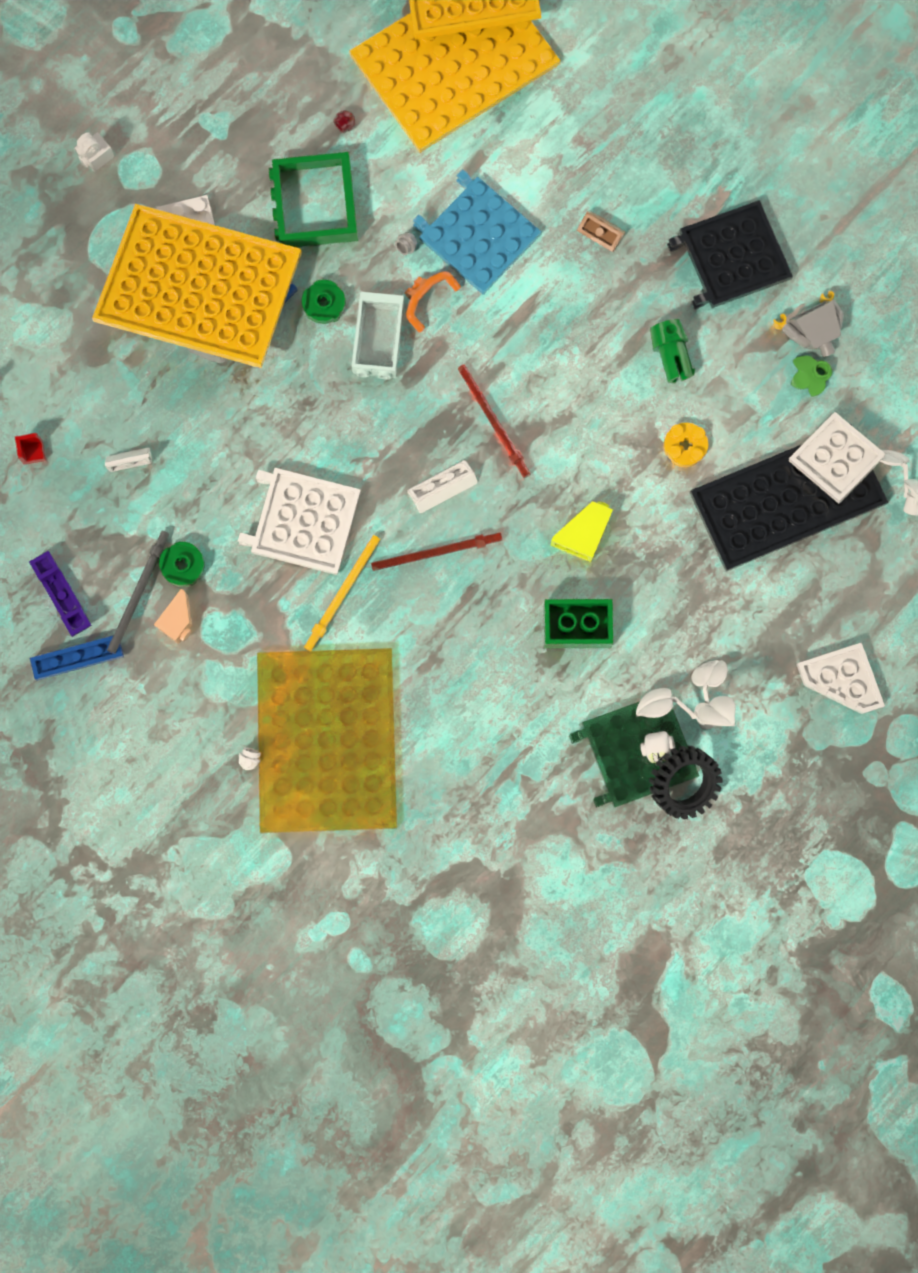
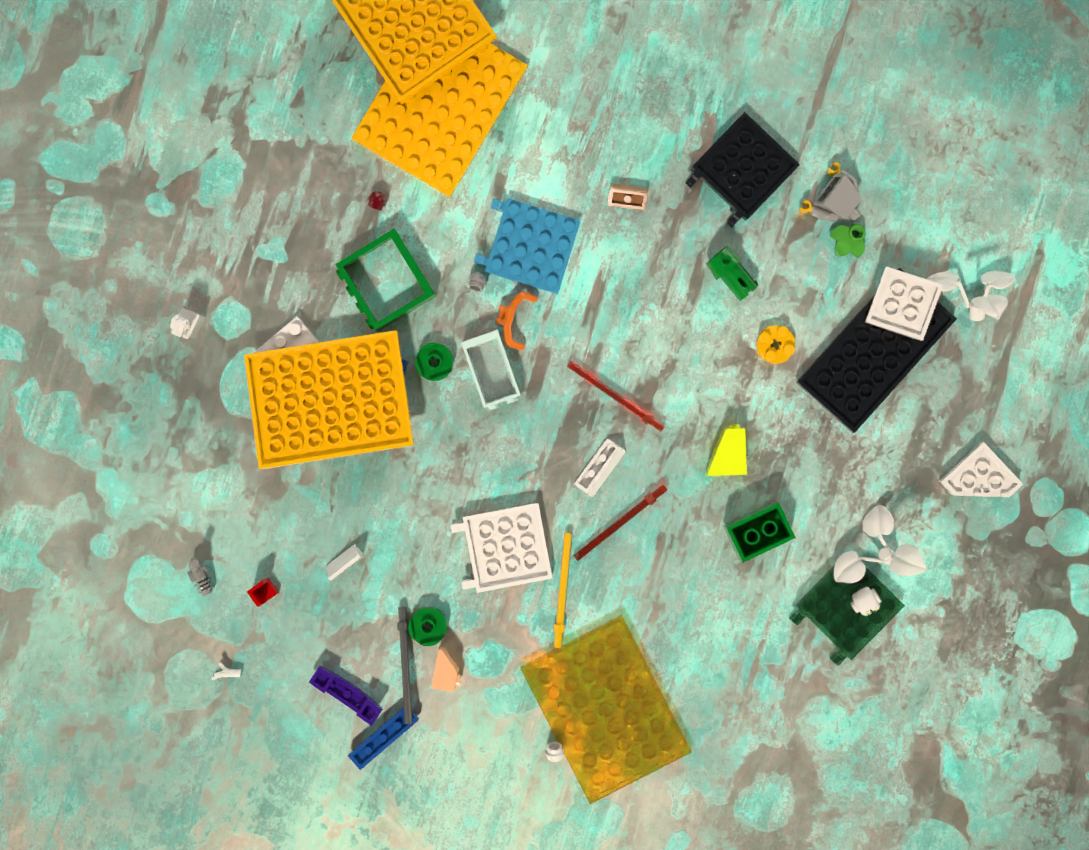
camera: 20 degrees left, 10 degrees up
black tyre [649,746,723,820] -> none

